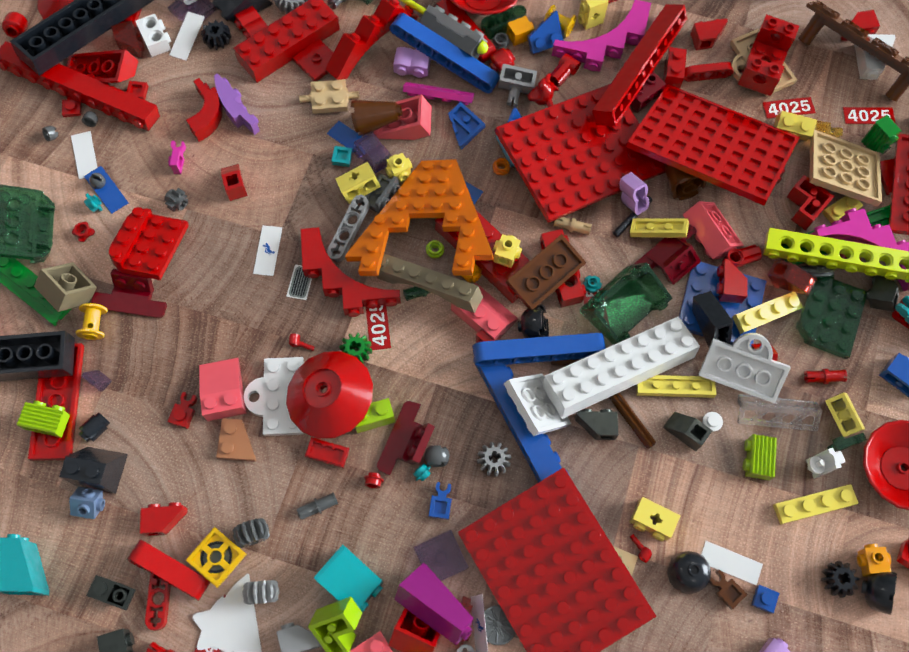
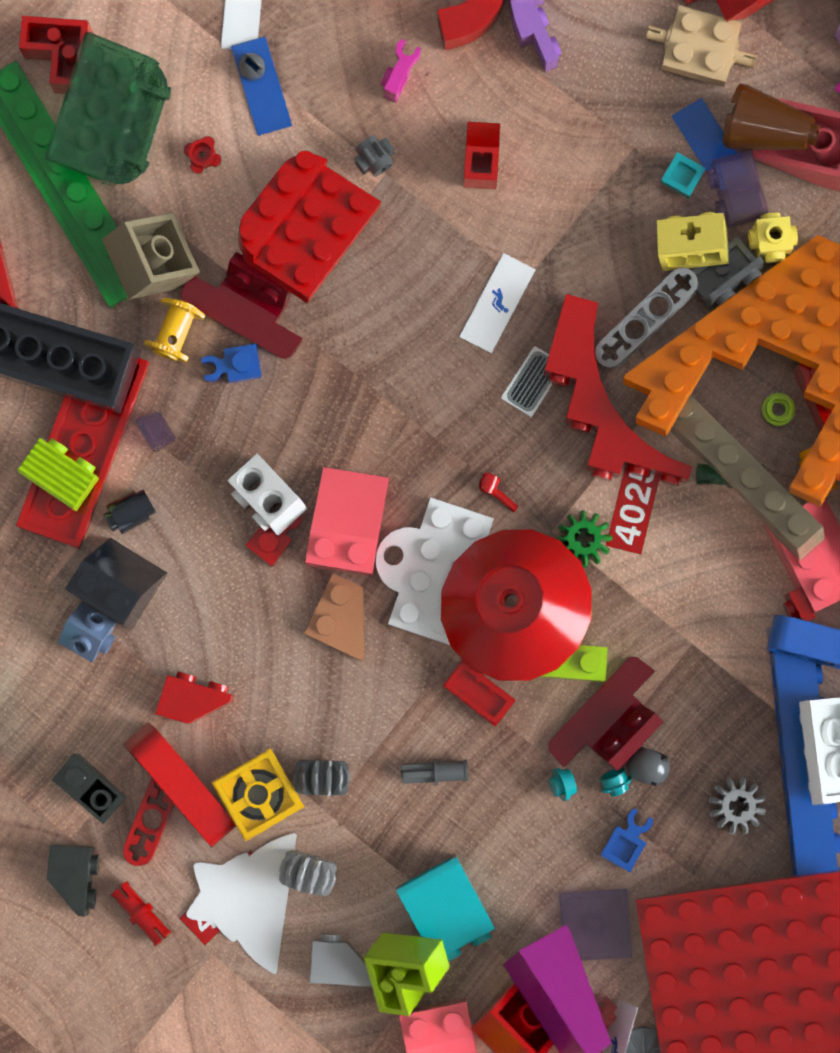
camera: 25 degrees right, 15 degrees up
teal plate [84,193,103,212] -> none
red plate [364,472,384,489] -> none
none -> blue plate [201,344,262,383]
none -> white brick [227,454,308,536]
none -> teal plate [549,768,577,801]

